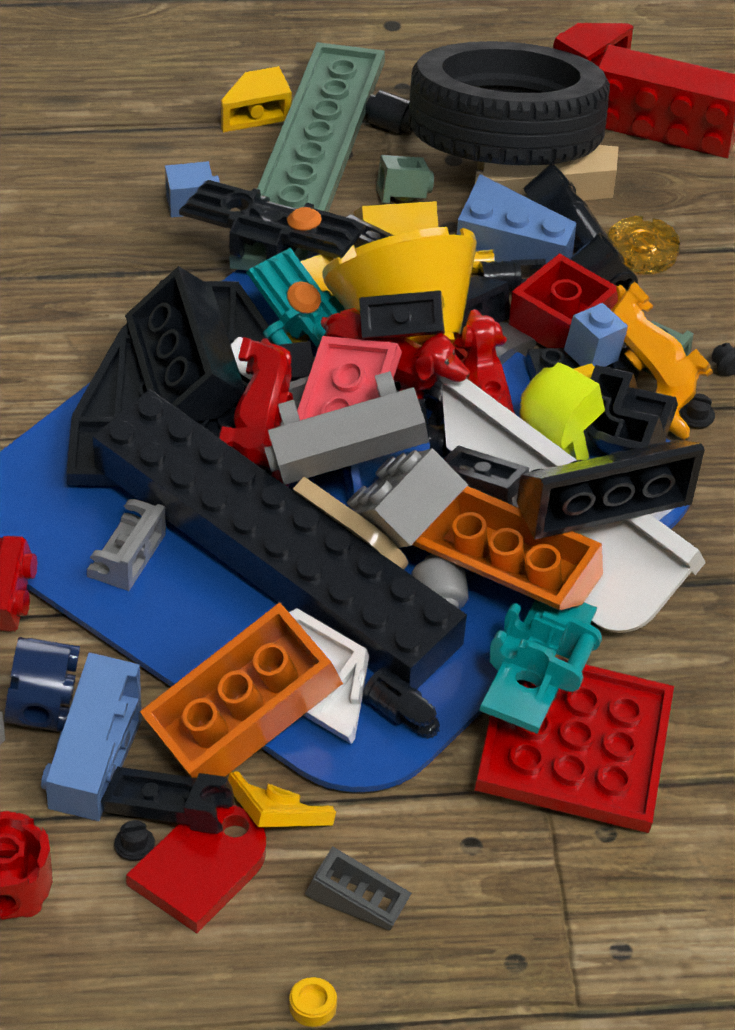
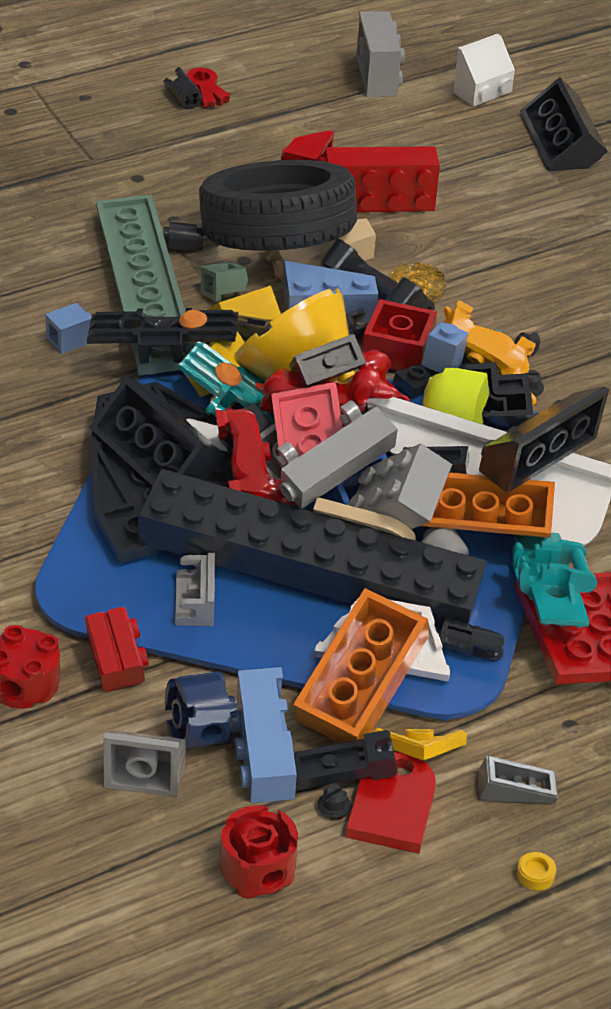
camera: 25 degrees left, 5 degrees down
yellow slope [221,66,292,133] -> none

